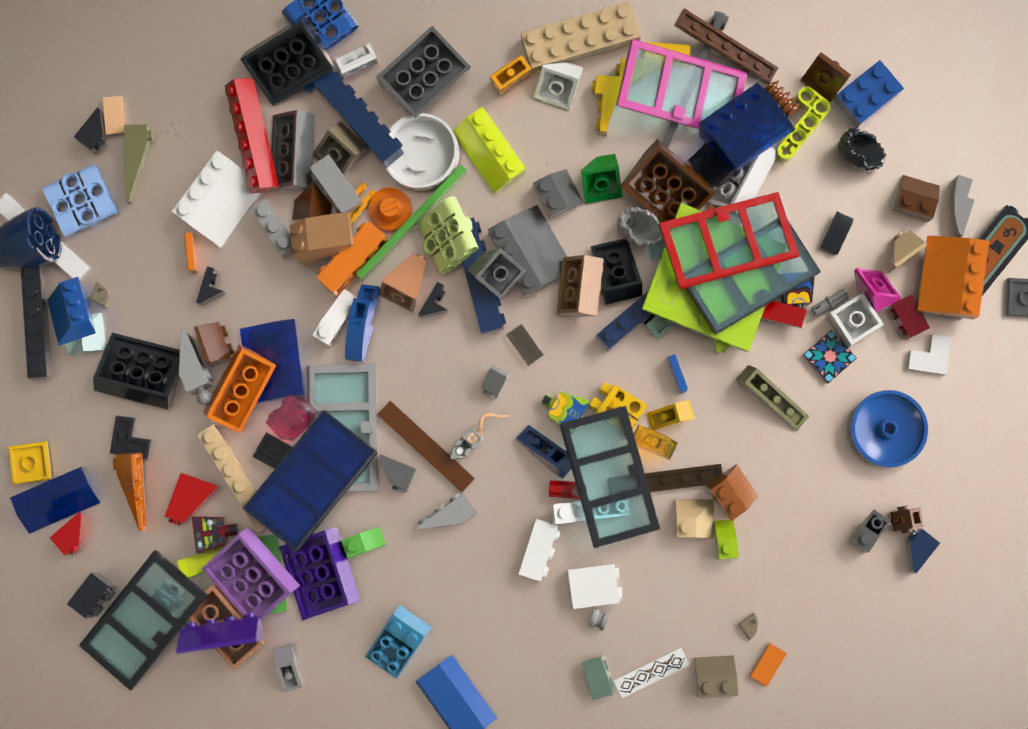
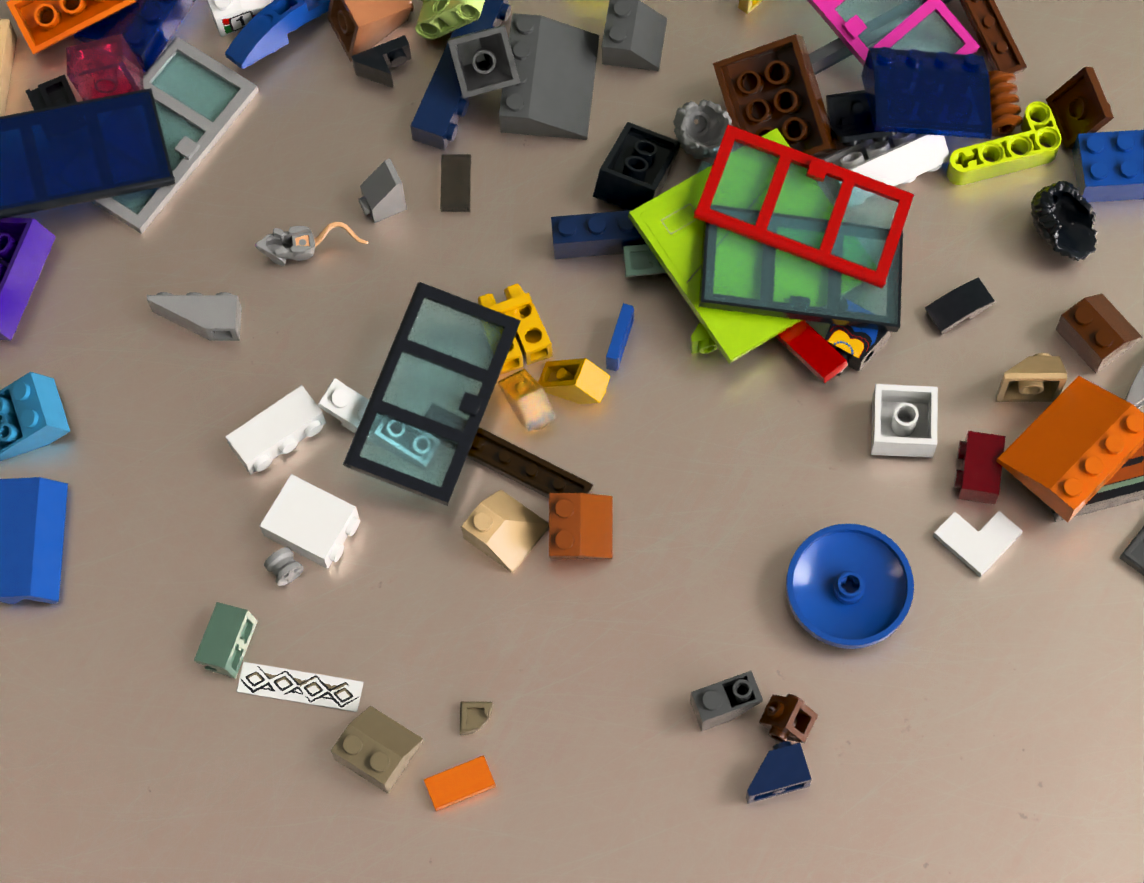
camera: 40 degrees right, 15 degrees down
bright green slope [341,527,386,559] -> none
reddish brown tile [377,401,475,492] -> none
dark grey slope [379,454,416,493] -> none
dark blue slope [516,425,571,479] -> none
torso [541,392,590,435] -> none
red piece [549,480,587,500] -> none
medium nougat brick [556,255,603,317] -> none
green slope [581,154,622,204] -> none
lime slope [714,520,739,559] -> none
olive slope [736,365,809,431] -> none
tile [803,330,857,383] -> none
light grey axle [811,289,849,317] -> none
dark pink slope [854,268,901,312] -> none

